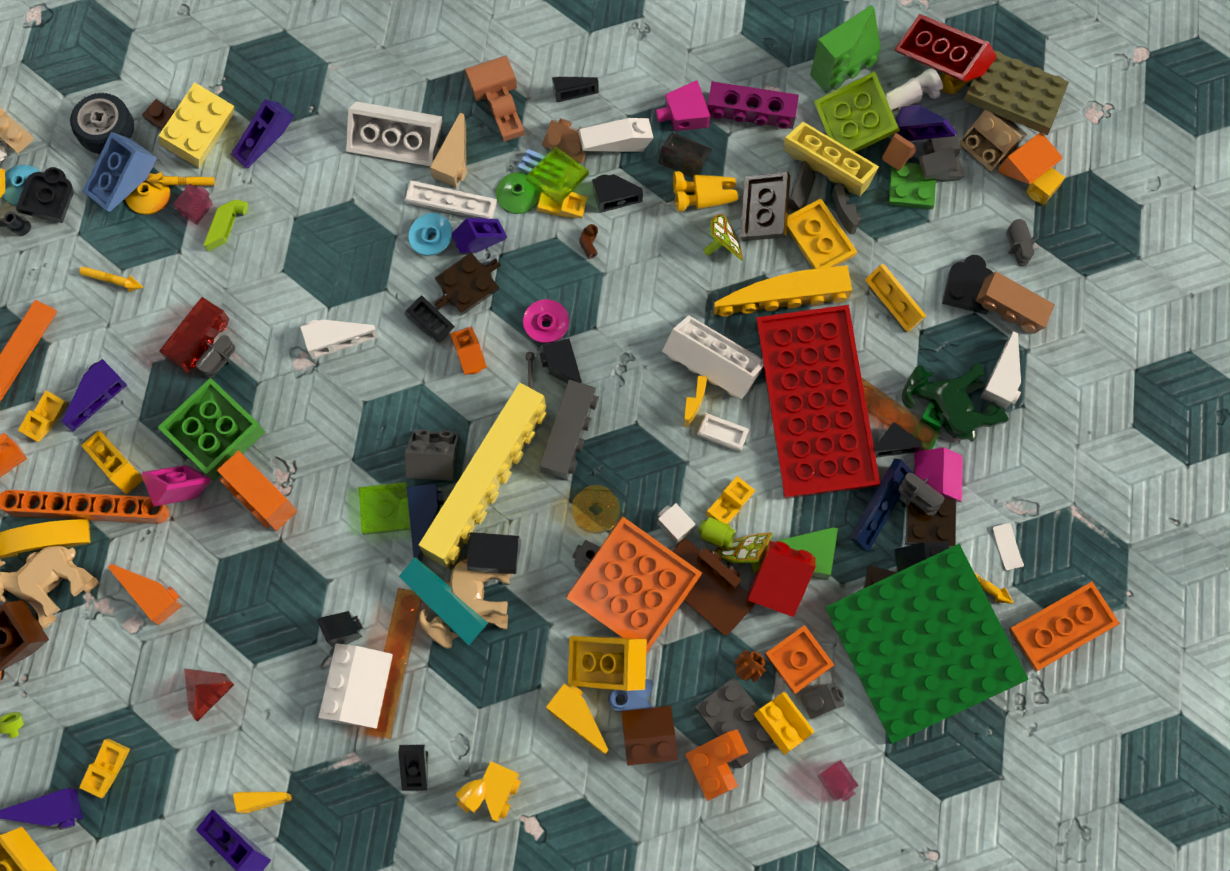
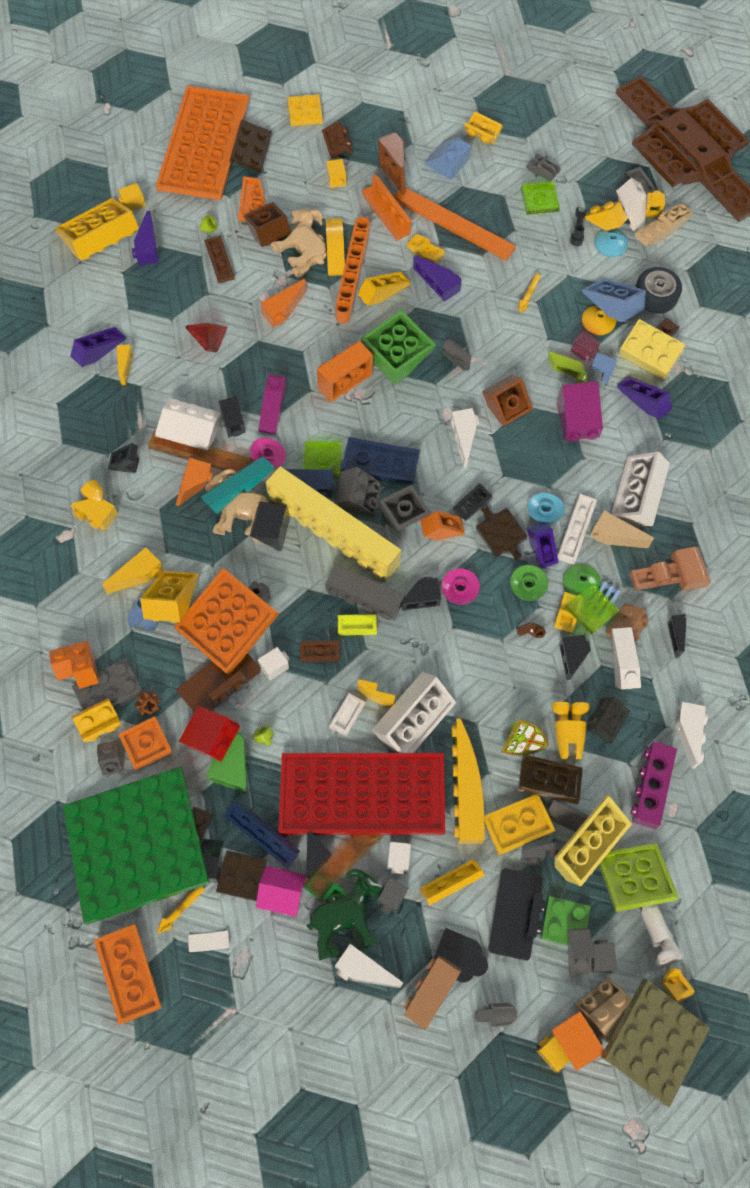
camera: 95 degrees right, 5 degrees down
black plate [16,167,74,223] -> none
yellow slope [79,738,130,798] -> none
dark pink slope [142,465,211,506] -> none
yellow piece [146,172,215,189] -> none
clear red brick [159,297,229,373] -> none
dark grey hinge [525,352,535,389] -> none
clear yellow plate [572,485,620,534] -> none
reddish brown slope [621,705,678,766] -> none
dark pink torso [655,80,710,131] -> none
lime brick [698,517,736,548] -> none
yellow slope [705,476,756,524] -> none
shield [714,532,773,573] -> none
bright green slope [810,5,881,93] -> none
clear pink brick [817,760,859,802] -> none
nougat slope [882,133,916,171] -> none
red slope [894,14,997,82] -> none
dark purple slope [895,105,957,141] -> none
dark grey arm [898,473,944,516] -> none
none -> orange slope [176,457,213,506]
none -> reddish brown tile [204,236,235,284]
none -> dark pink dish [250,438,286,469]
none -> lime tile [252,725,274,746]
none -> magenta slope [258,374,287,434]
none -> reddish brown plate [300,641,340,663]
none -> neon yellow tile [338,614,377,635]
none -> dark blue plate [341,437,420,485]
none -> dark grey brick [377,878,409,914]
none -> dark grey slope [379,485,431,531]
none -> white brick [387,842,411,875]
none -> dark orange slope [482,375,533,426]
none -> black bracket [488,868,546,961]
none -> bright green dish [510,565,548,601]
none -> magenta slope [557,381,603,442]
none -> medium blue panel [591,353,617,383]
none -> white slope [675,702,708,769]

